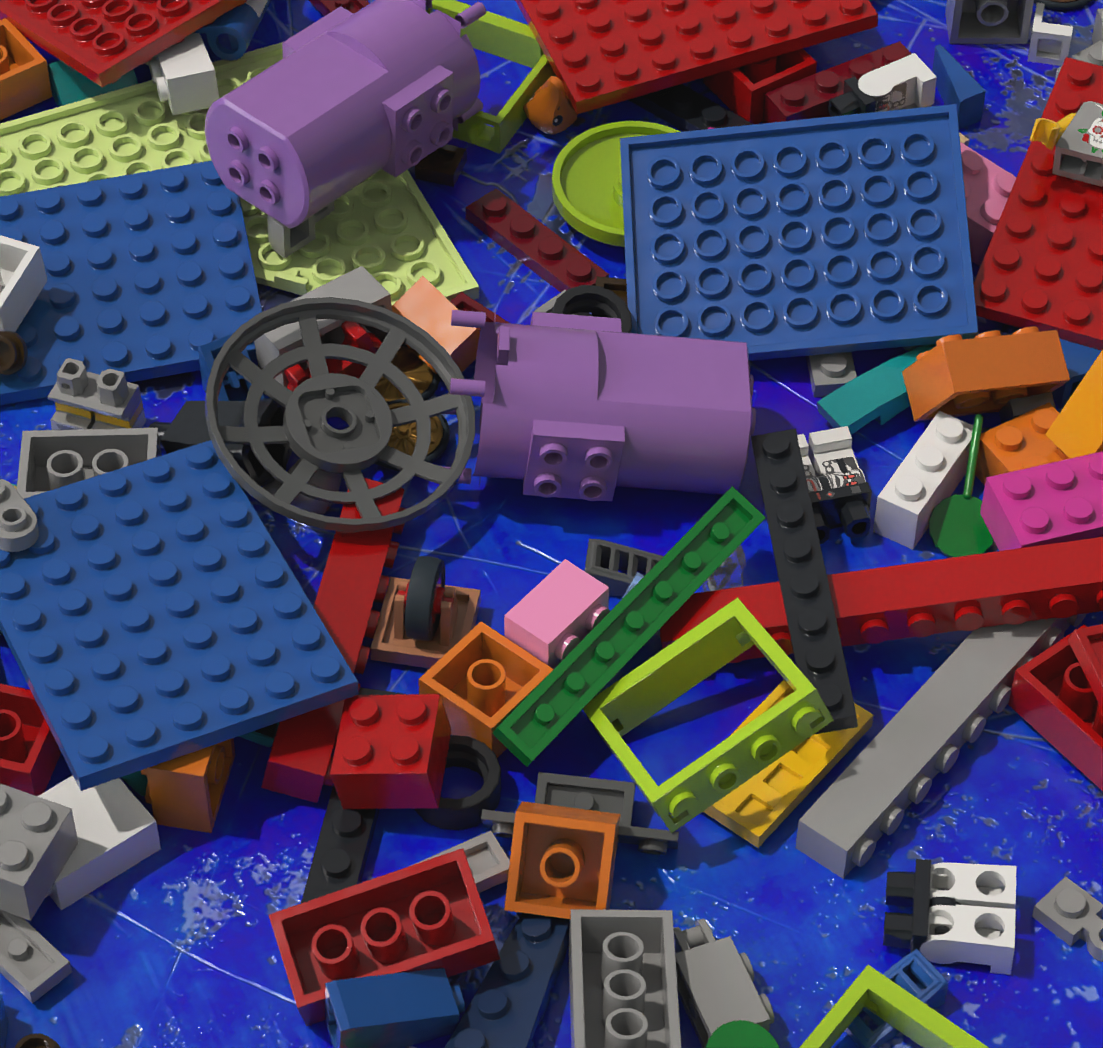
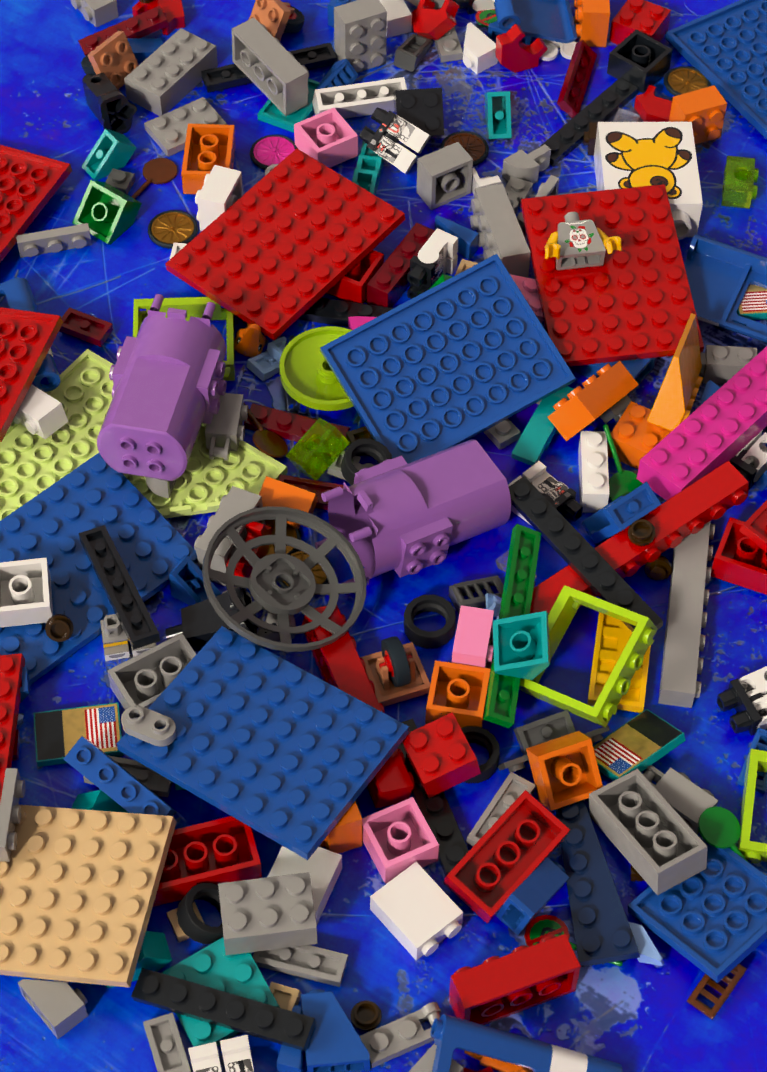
camera: 30 degrees left, 5 degrees up
none -> black plate [79,525,160,650]
none -> light grey brick [205,393,248,461]
none -> reddish brown piece [244,403,288,458]
none -> light blue slope [247,336,286,381]
none -> clear neon green brick [286,417,350,480]
none -> bright pink brick [362,797,439,884]
none -> white brick [370,862,463,961]
none -> black tyre [404,594,456,649]
none -> light grey brick [470,183,531,278]
none -> teal slope [493,611,550,680]
none -> blue panel [582,482,661,544]
none -> tile [593,709,686,781]
none -> dark brown plate [628,519,655,546]
none -> dark brown plate [644,555,672,581]

